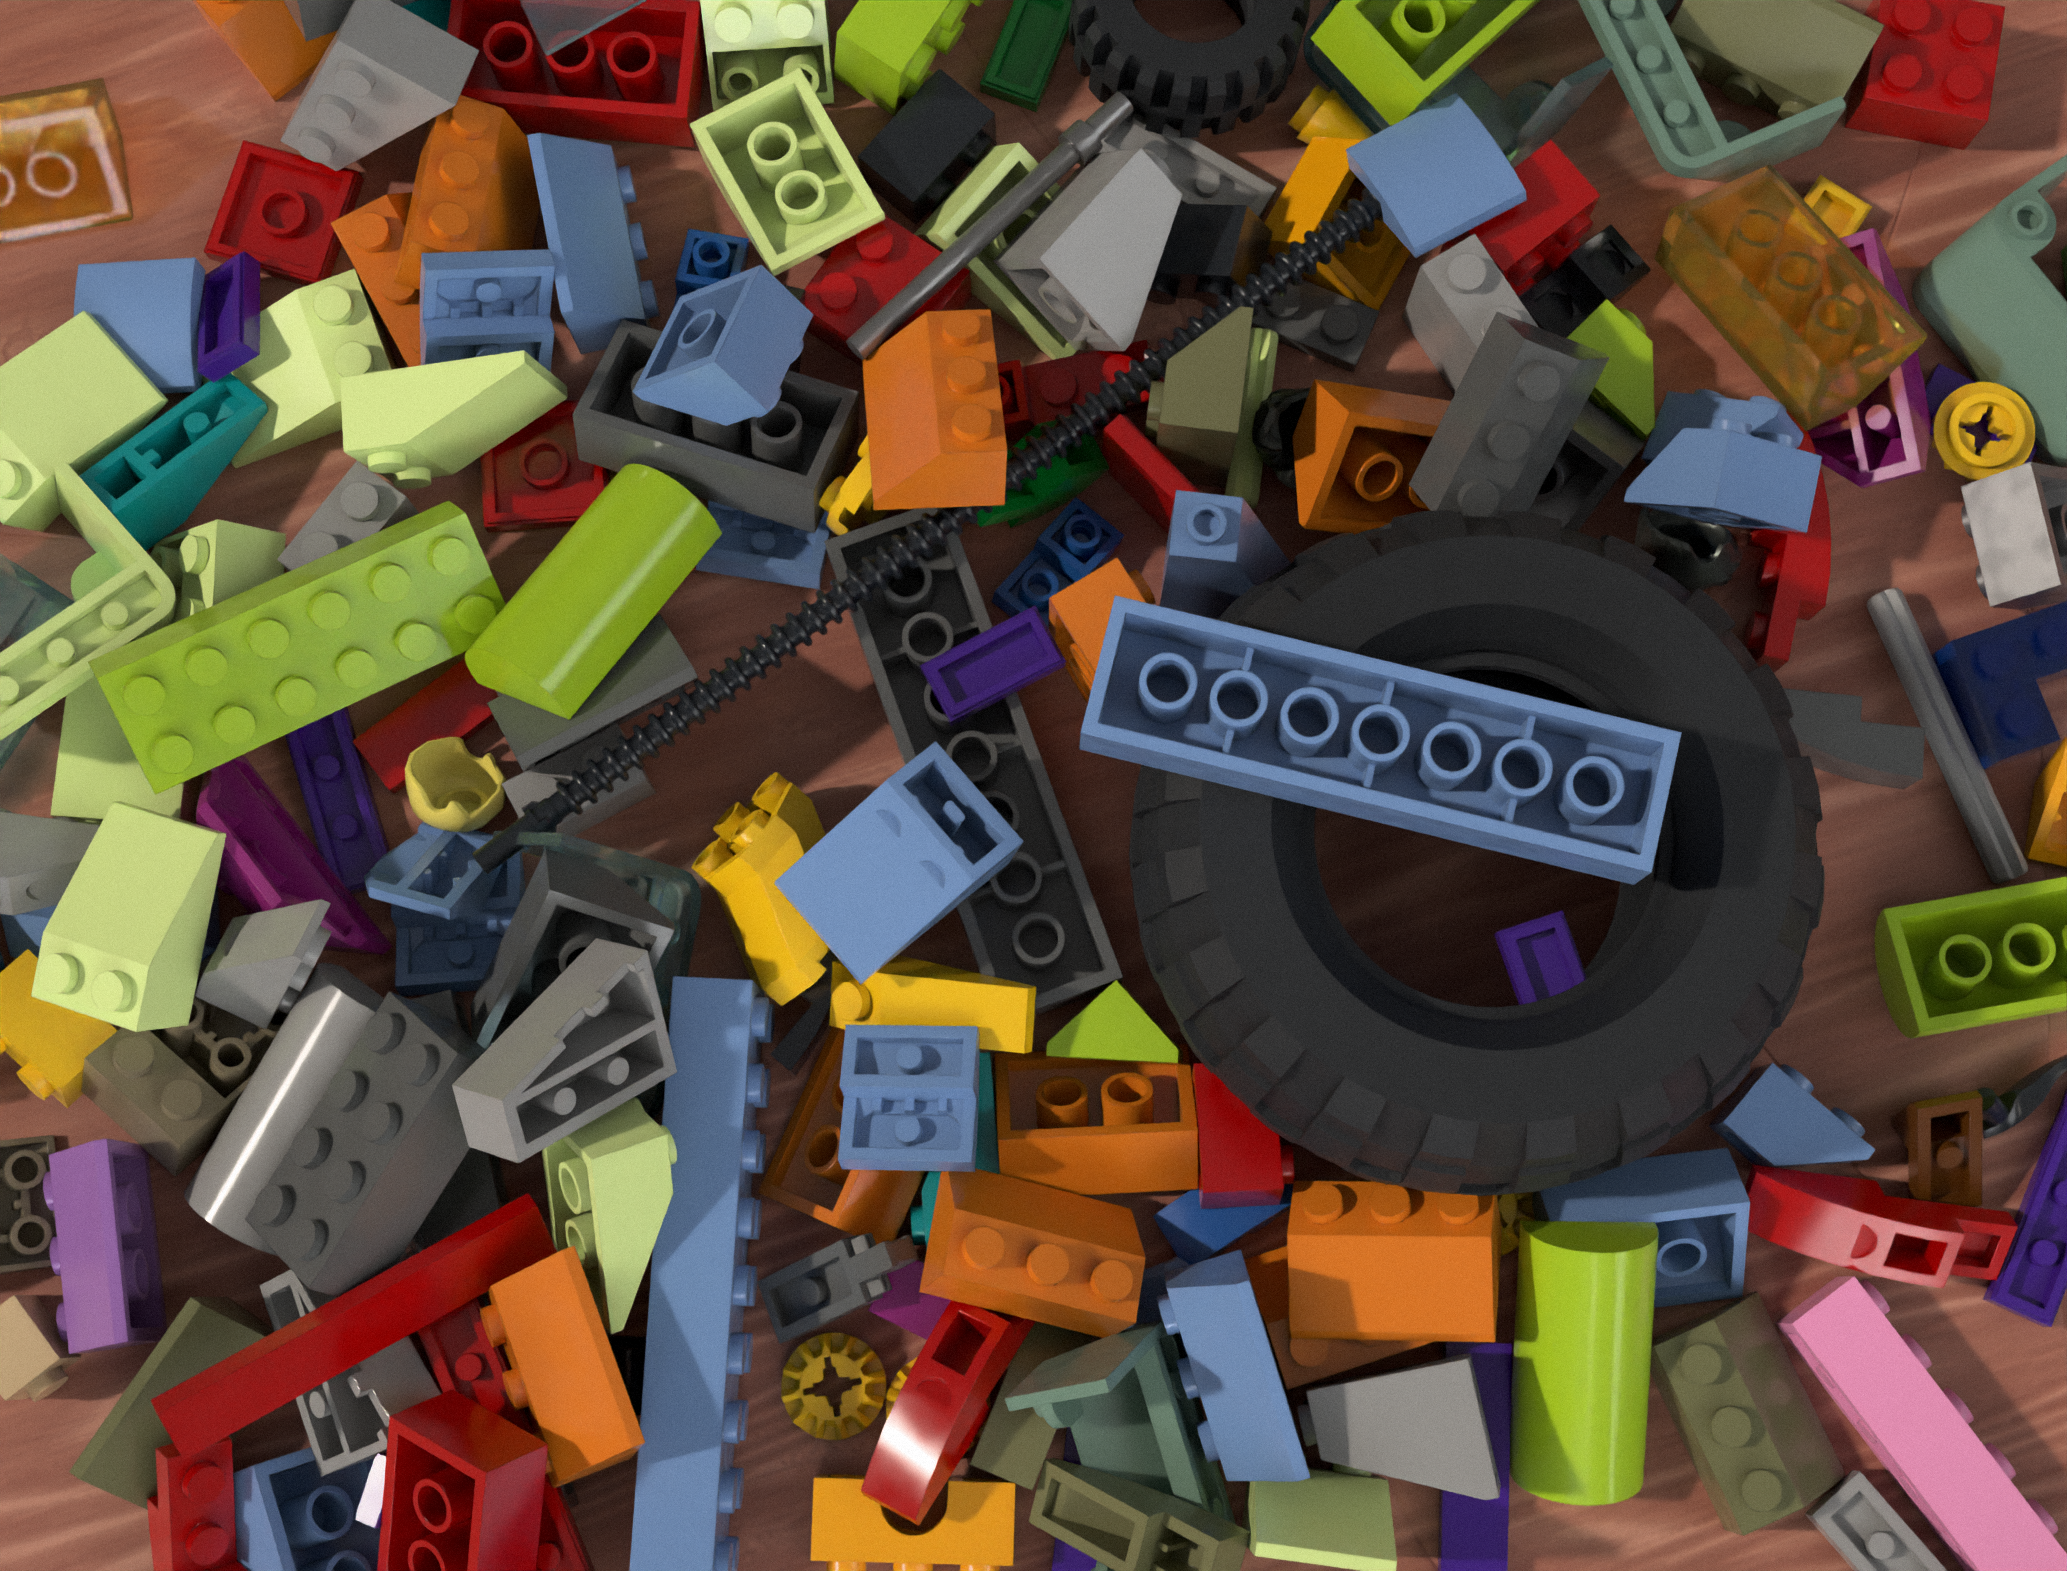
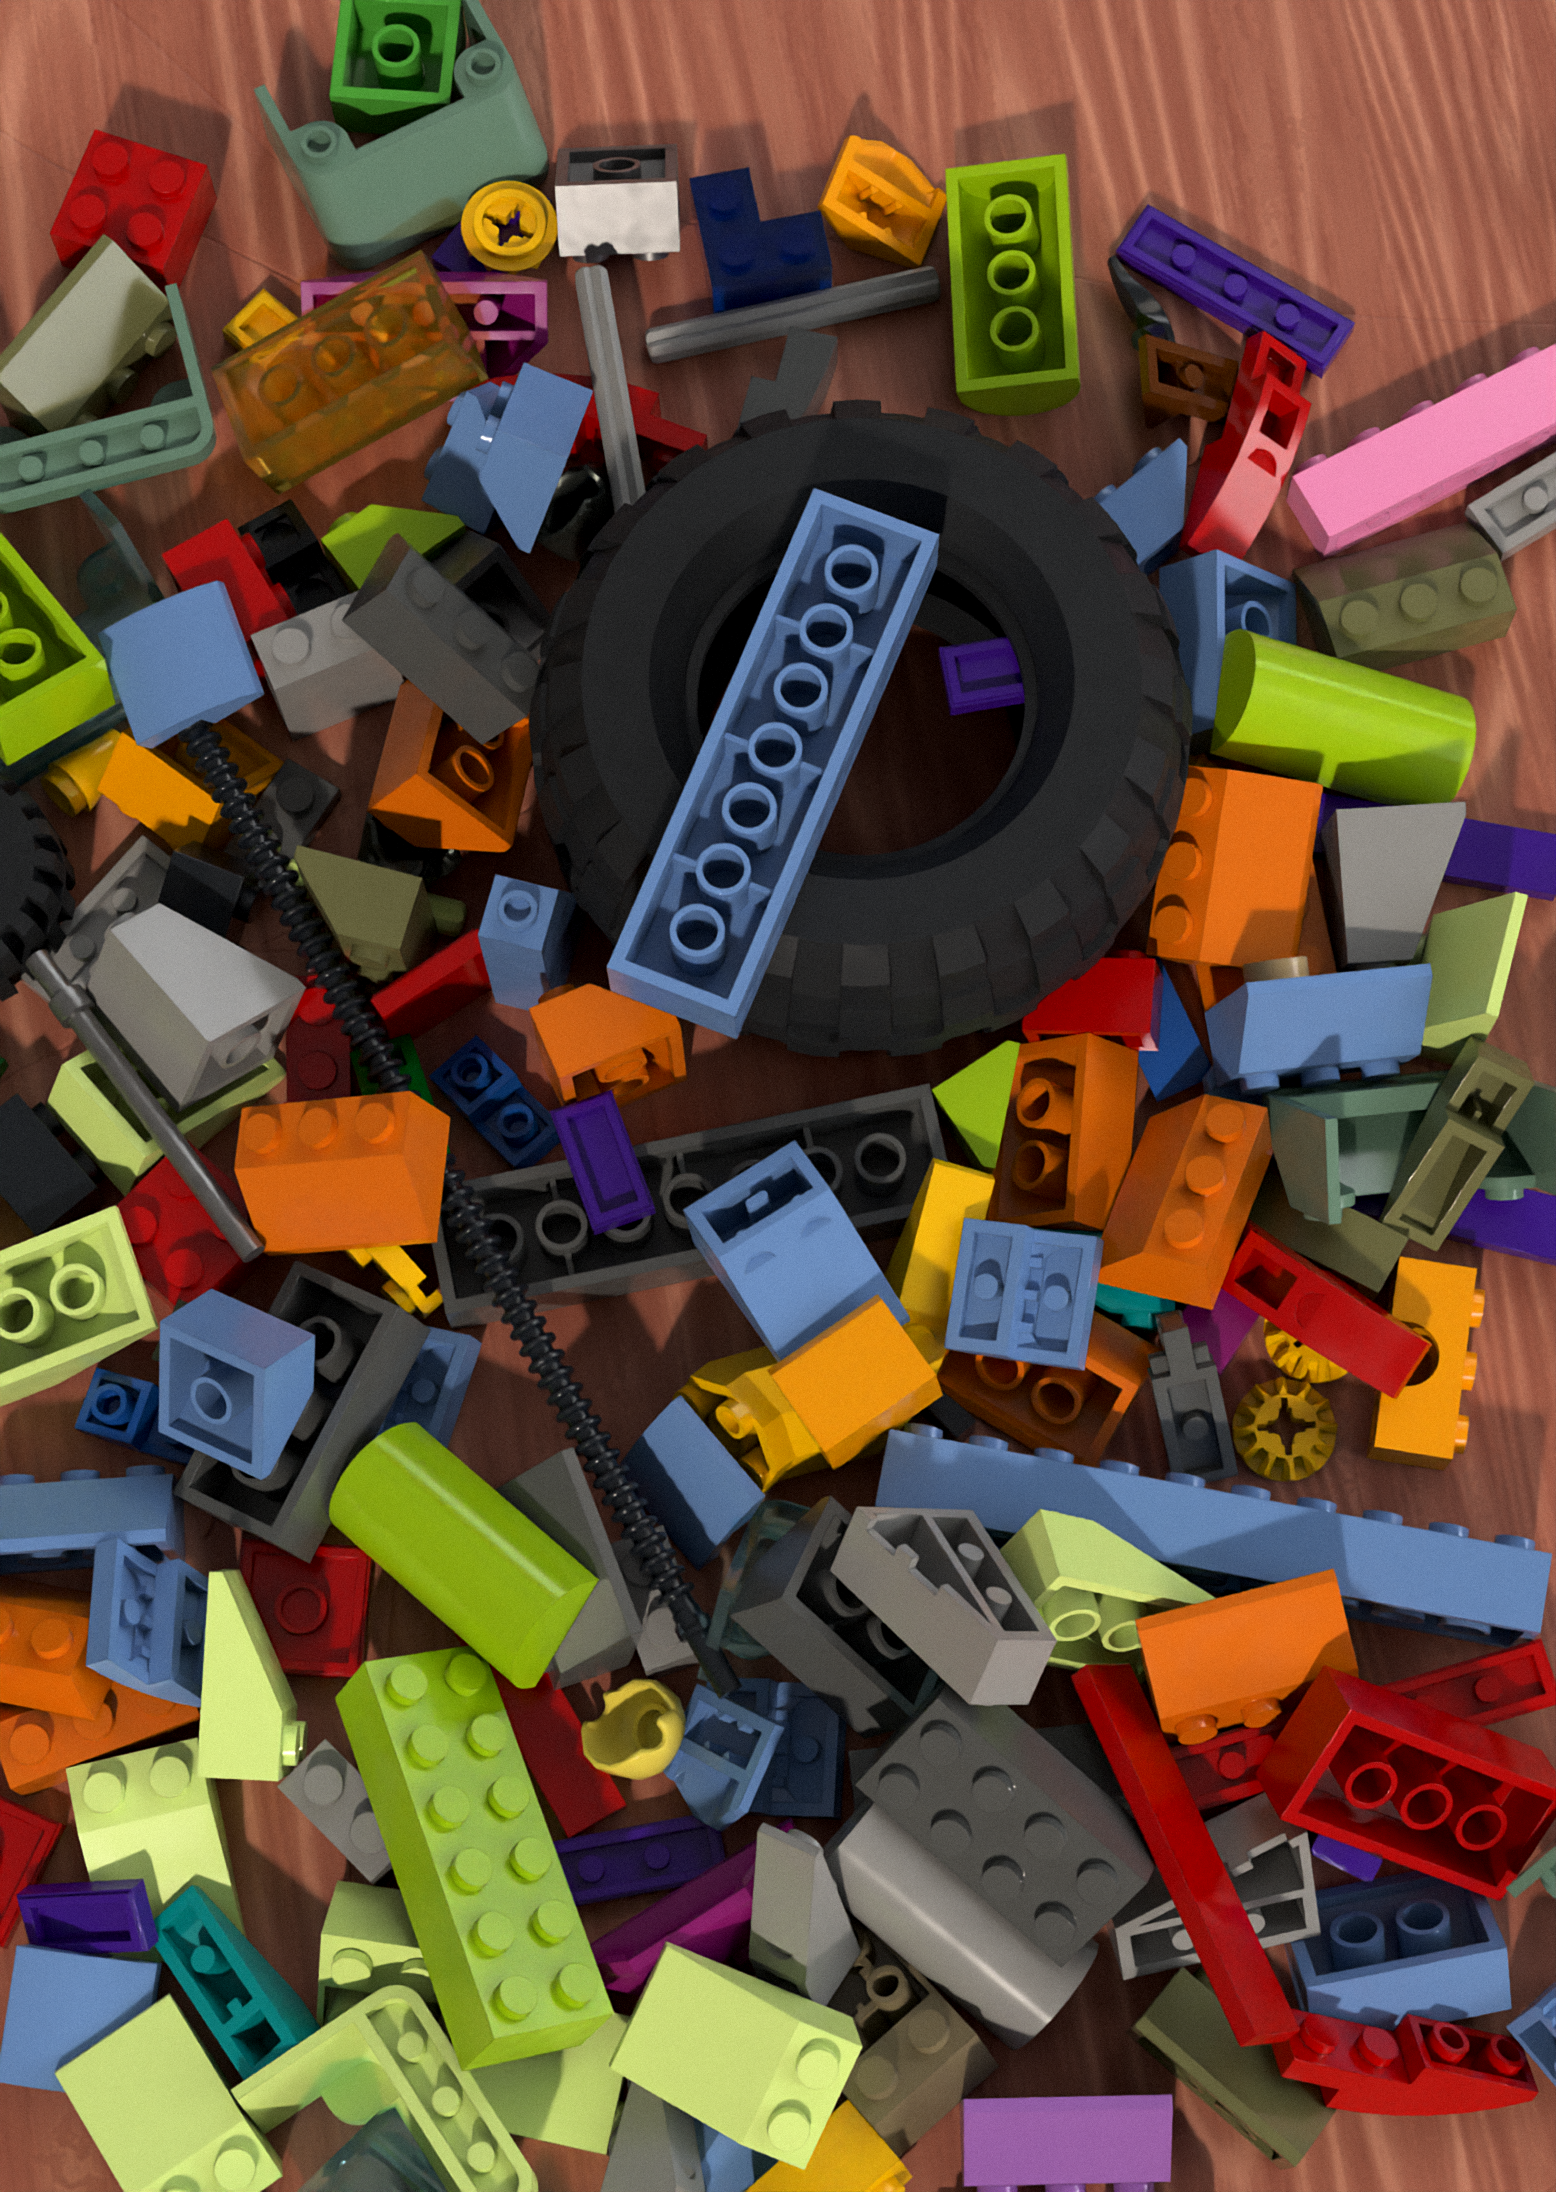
camera: 80 degrees left, 5 degrees down
none -> light grey axle [575,265,646,514]
none -> medium blue slope [619,1395,765,1571]
none -> light orange slope [767,1294,943,1471]
none -> tan tile [1242,956,1310,983]

